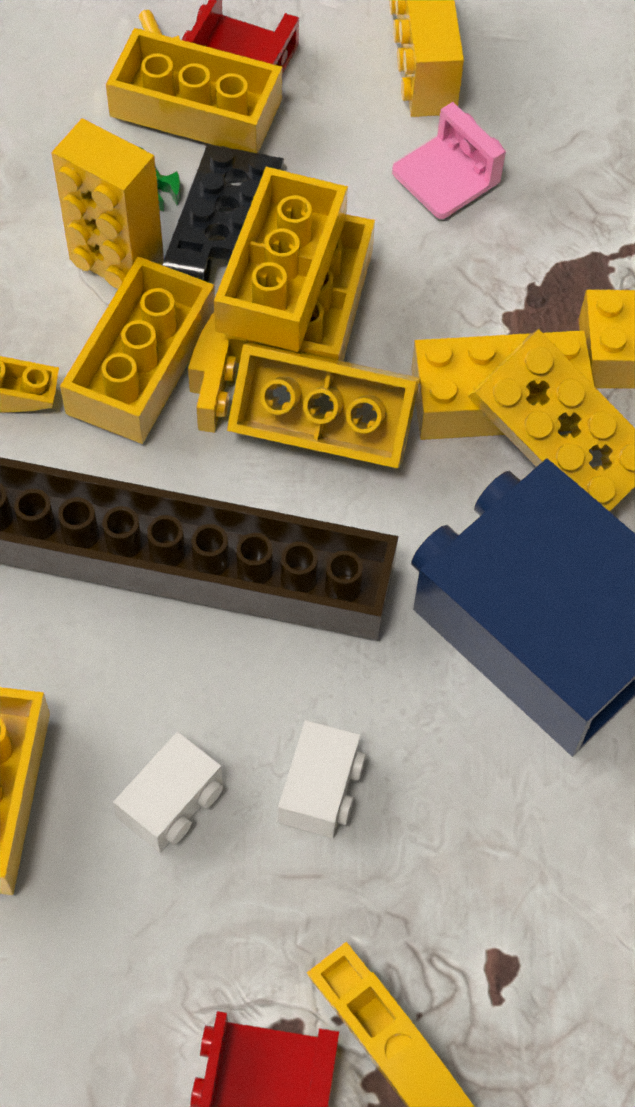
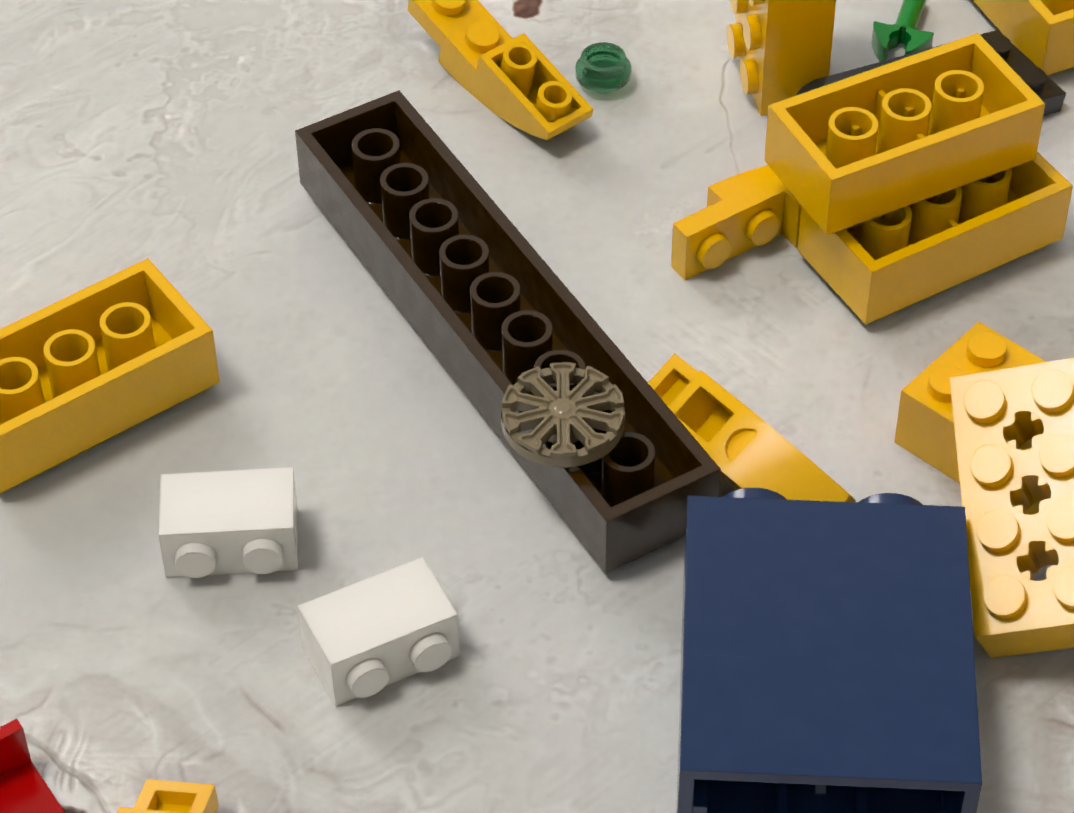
camera: 50 degrees right, 15 degrees down
yellow brick [60,256,215,444] -> none
yellow brick [227,342,421,468] -> none
none -> dark tan wheel [501,362,625,467]
none -> clear green plate [575,42,631,94]
none -> yellow slope [648,353,856,502]

